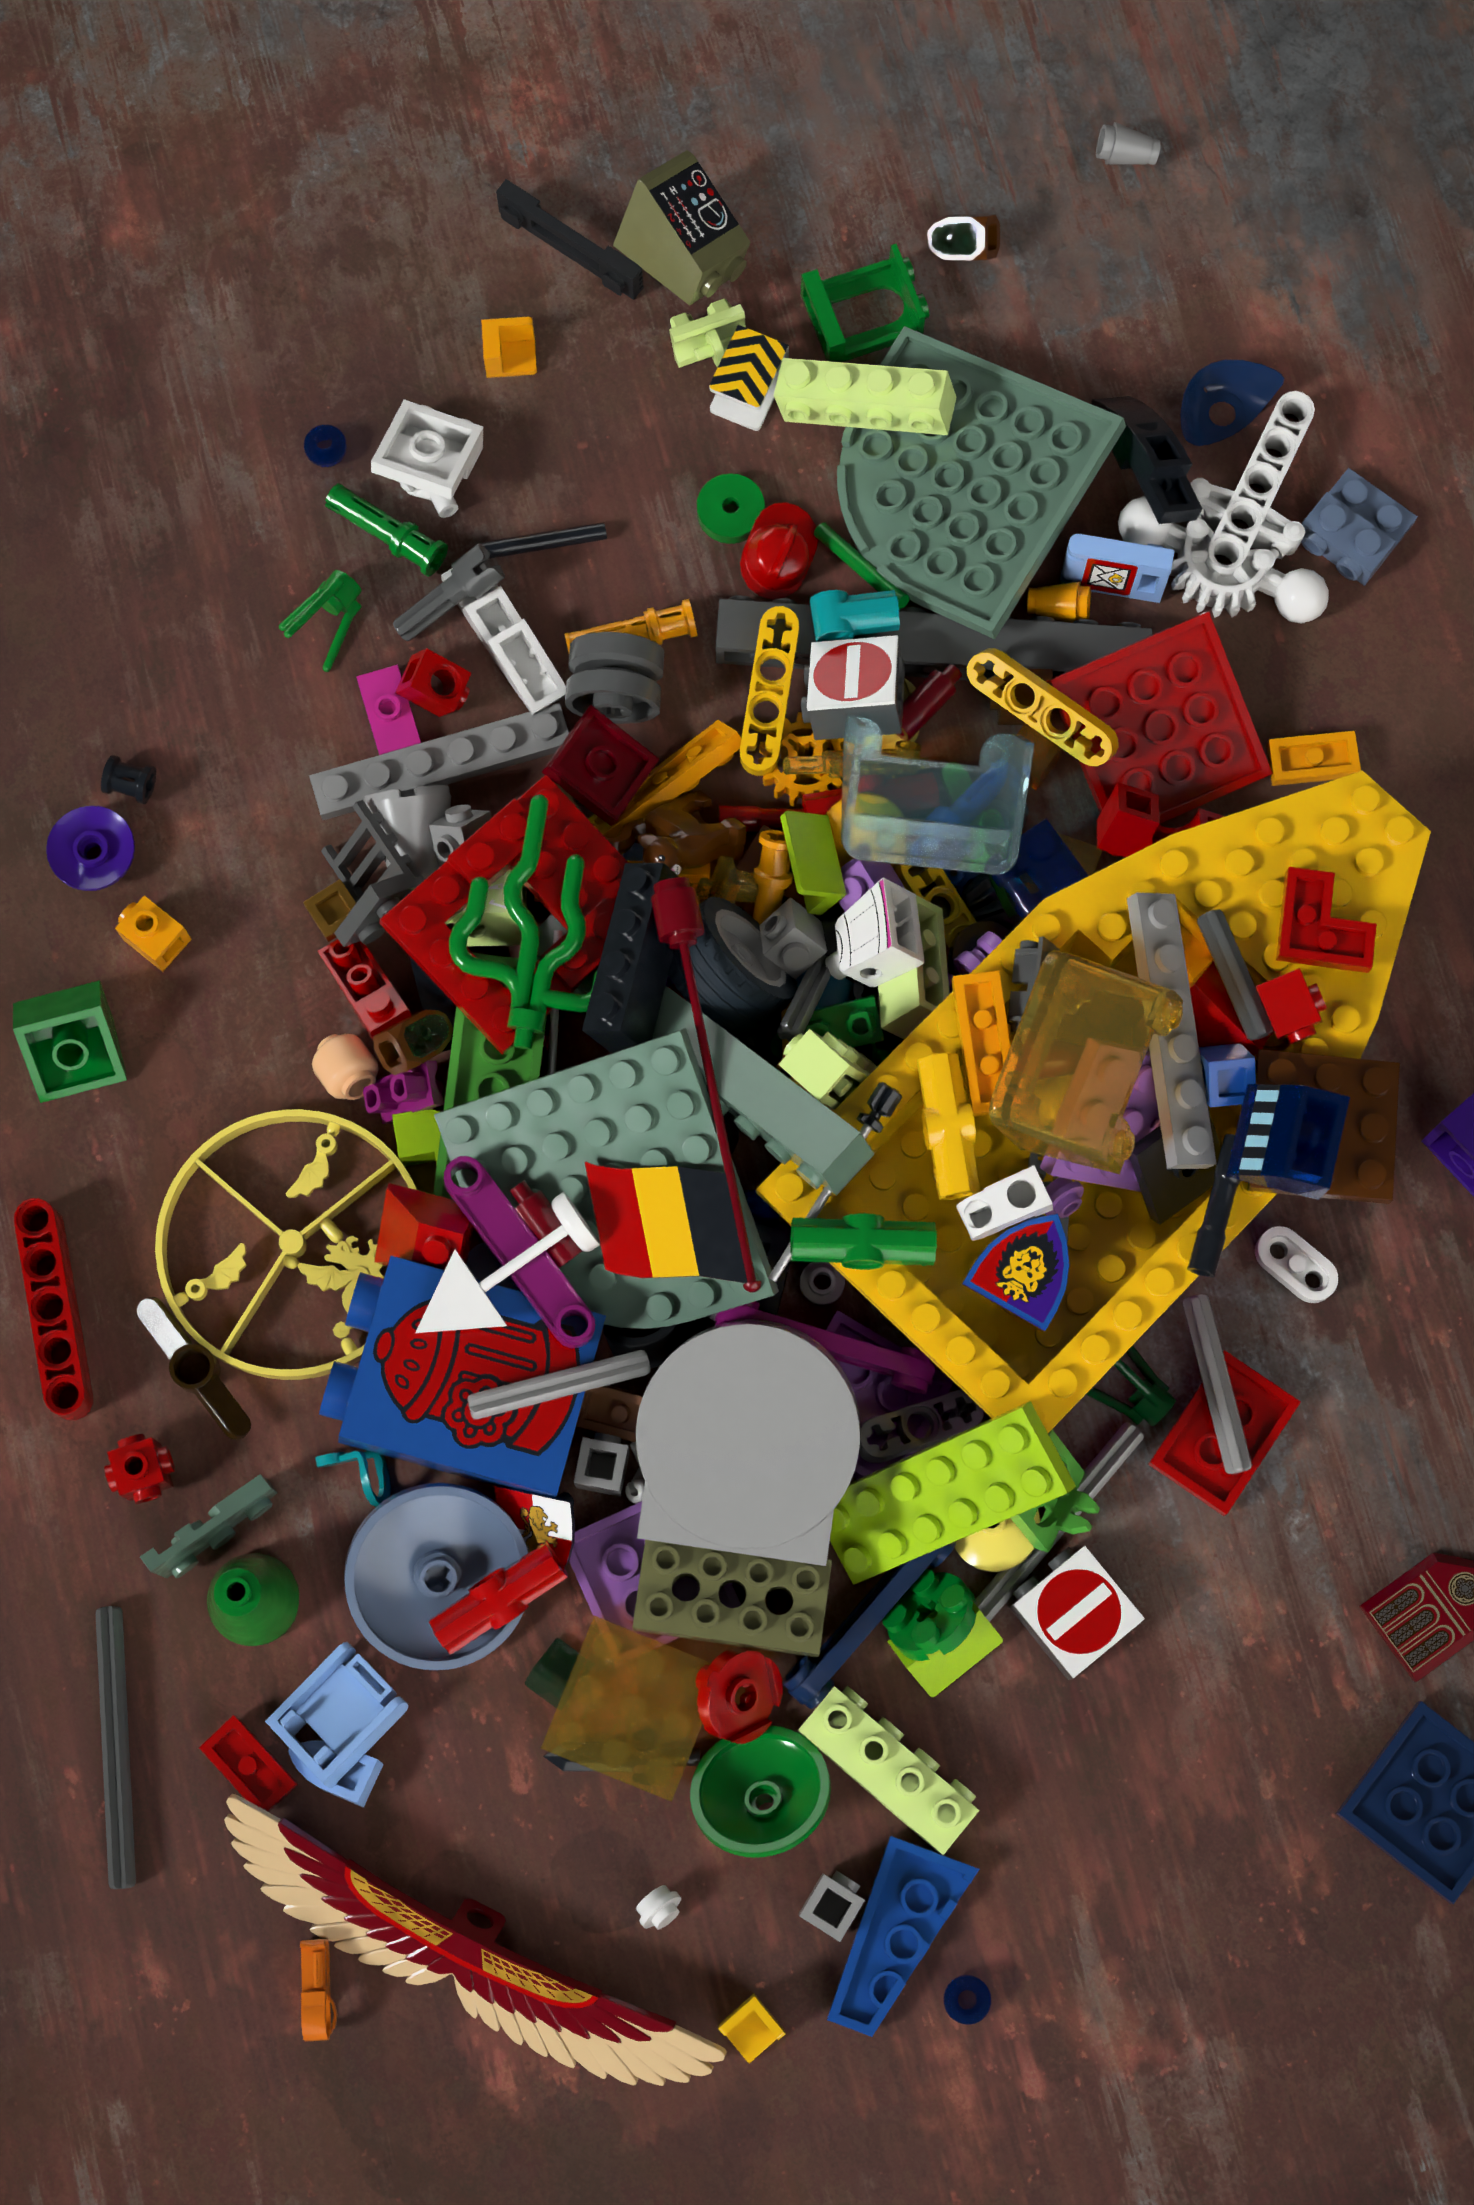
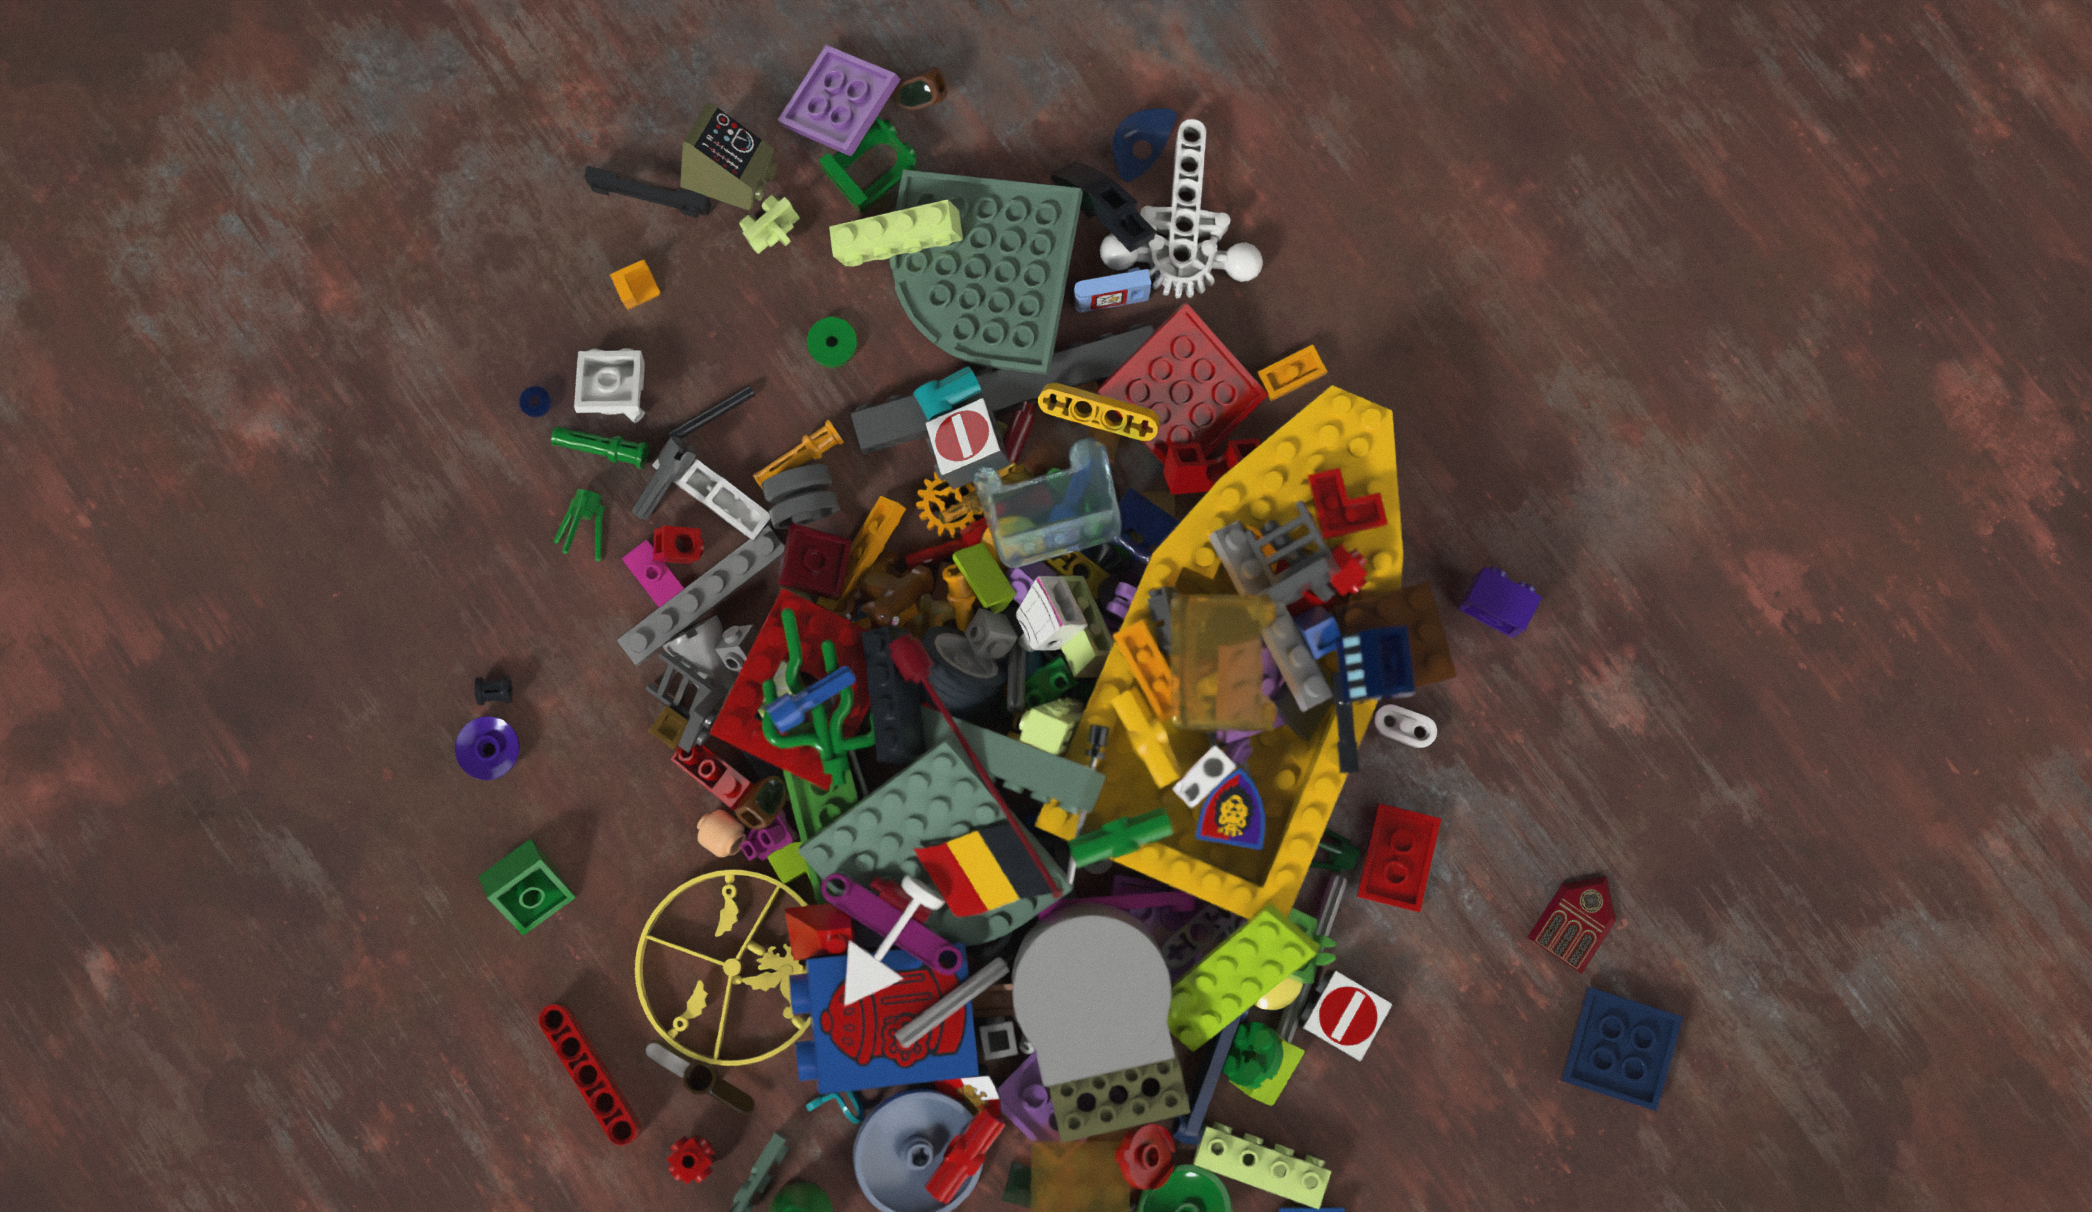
camera: 20 degrees left, 5 degrees up
light orange brick [115,895,192,972] -> none
piece [709,325,789,431] -> none
red piece [740,502,818,600] -> none
yellow beam [740,606,799,776] -> none
green bar [814,523,910,610] -> none
light orange cone [1027,581,1091,623] -> none
light grey axle [1182,1294,1252,1474] -> none
sand blue plate [1301,468,1418,586] -> none
none -> blue piece [765,666,856,734]
none -> medium lavender plate [777,45,900,156]
none -> dark grey plate [1245,500,1341,605]

